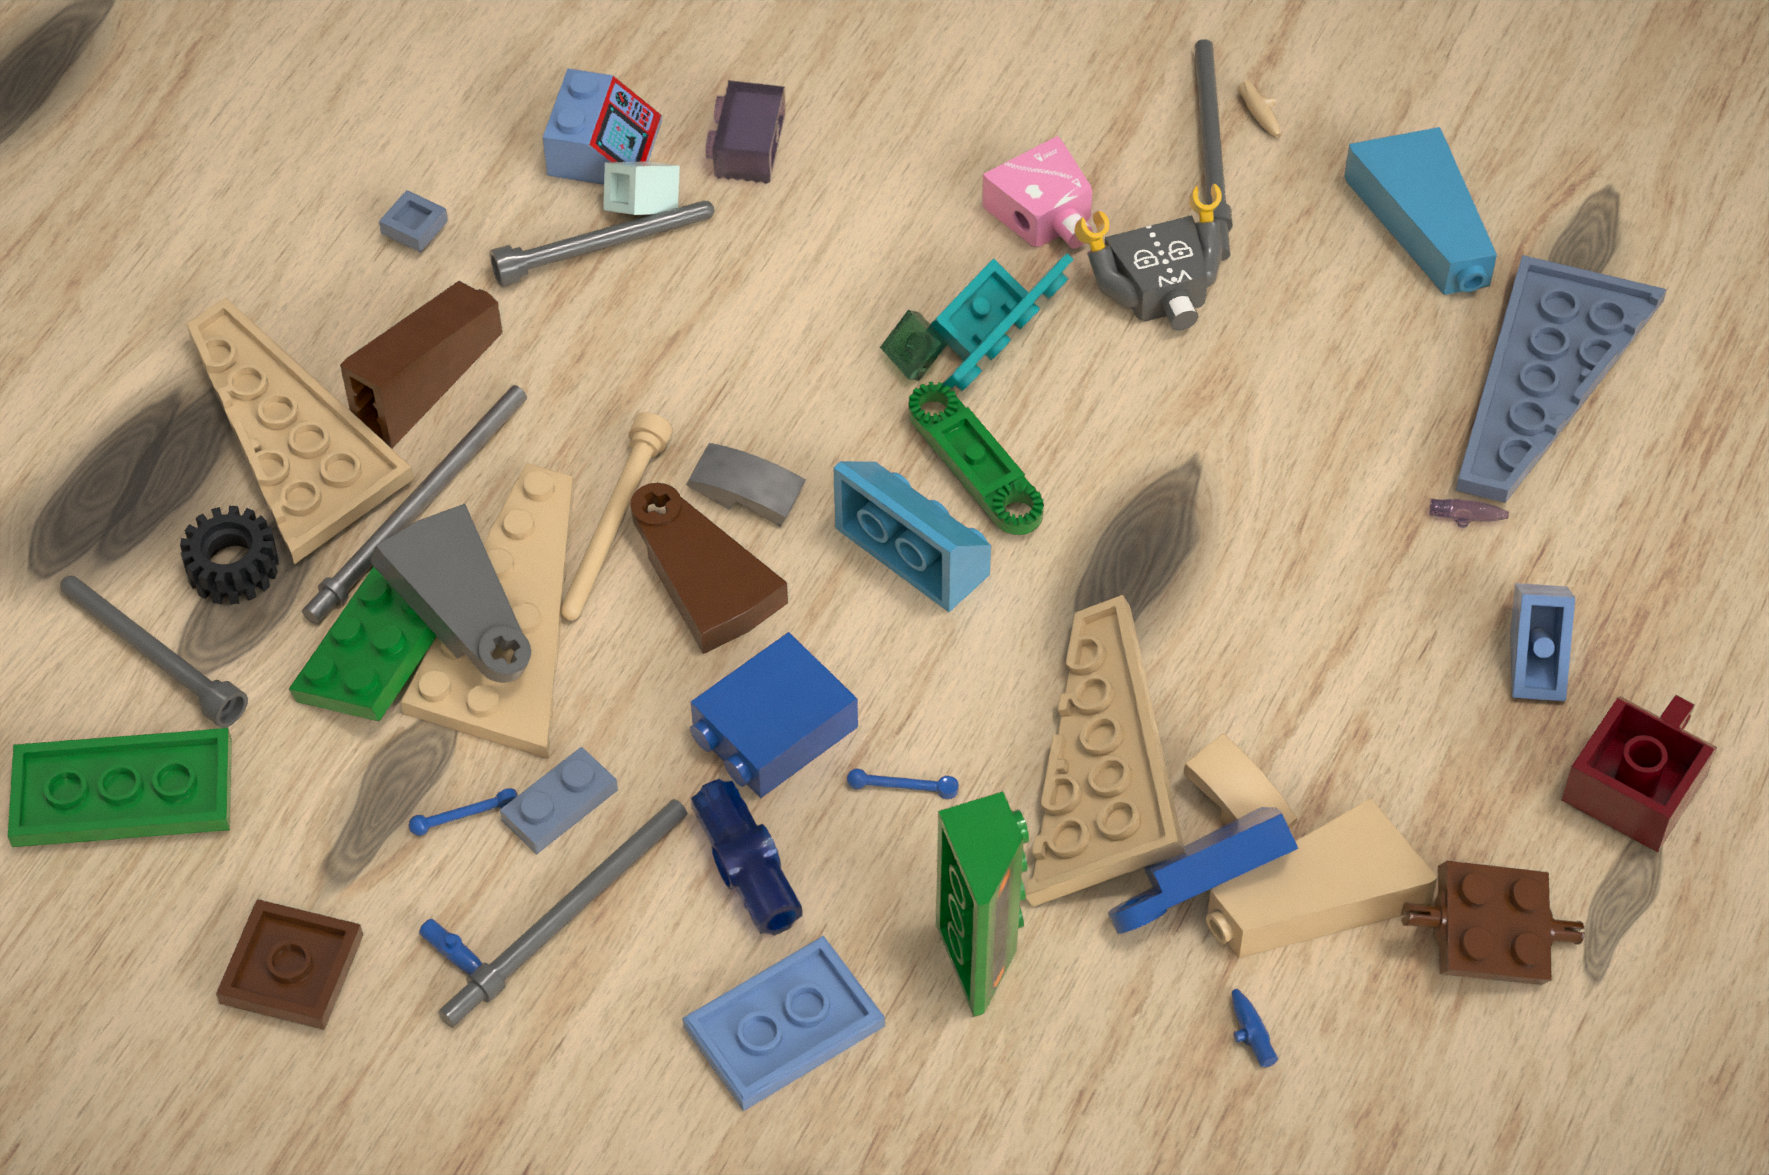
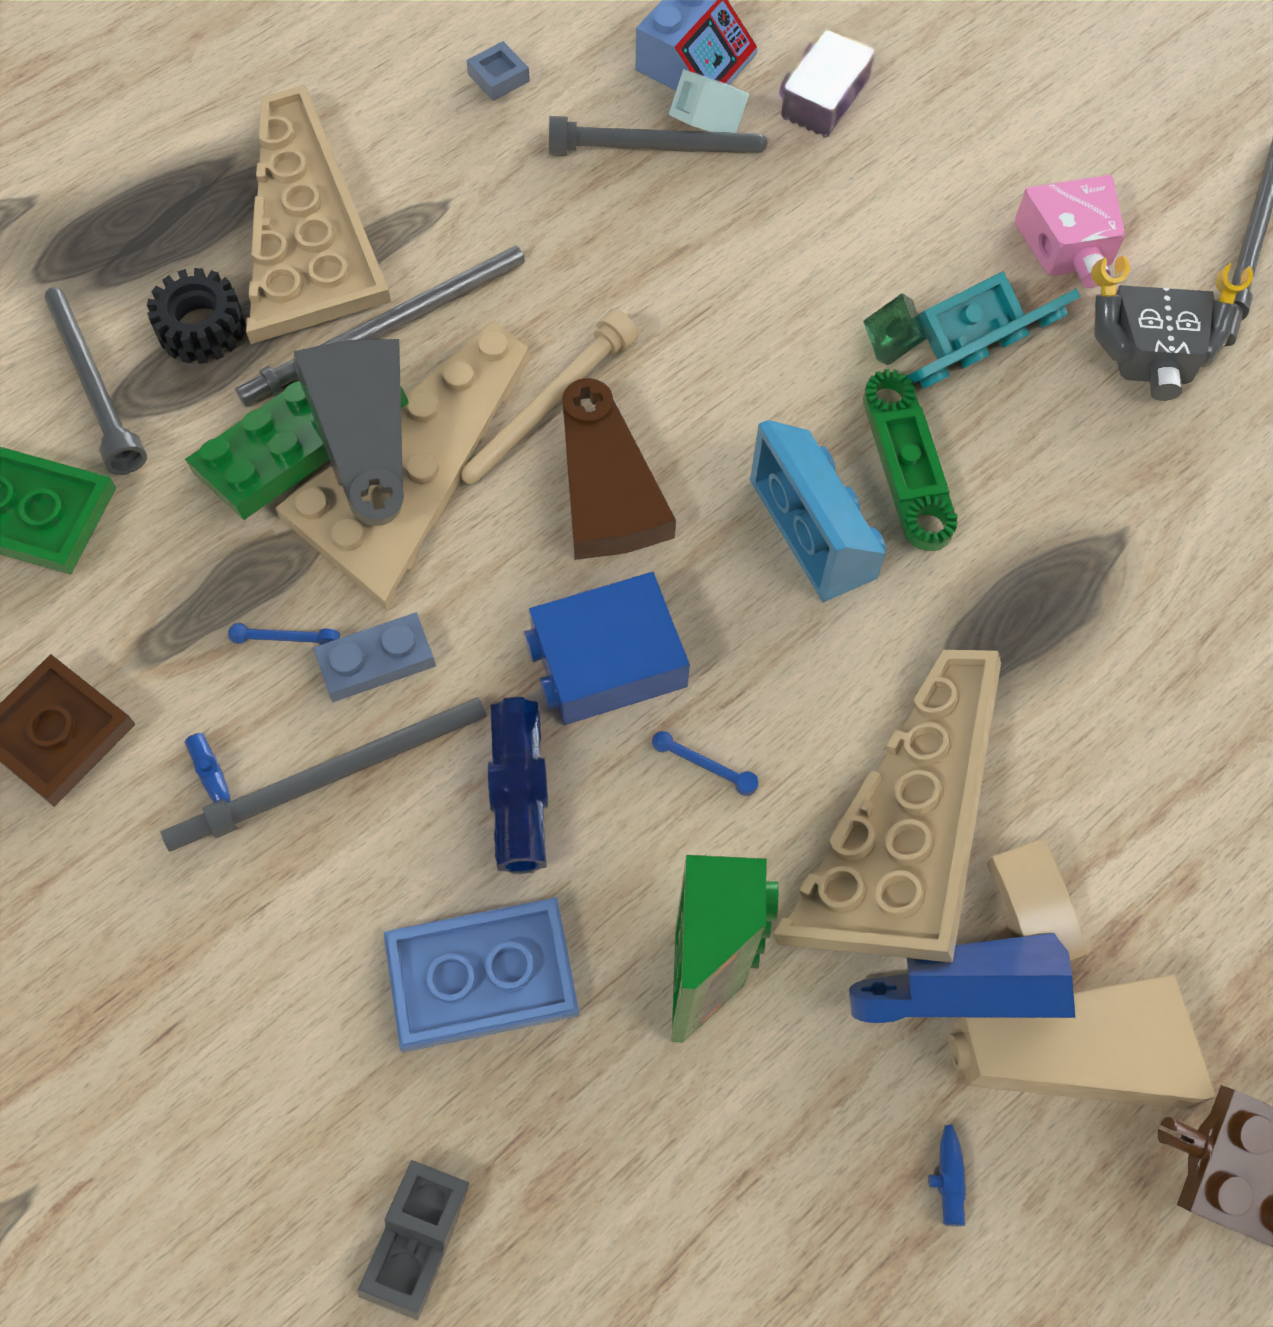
camera: 20 degrees right, 10 degrees up
reddish brown slope [340,281,503,449] -> none
flat silver slope [686,443,806,526] -> none

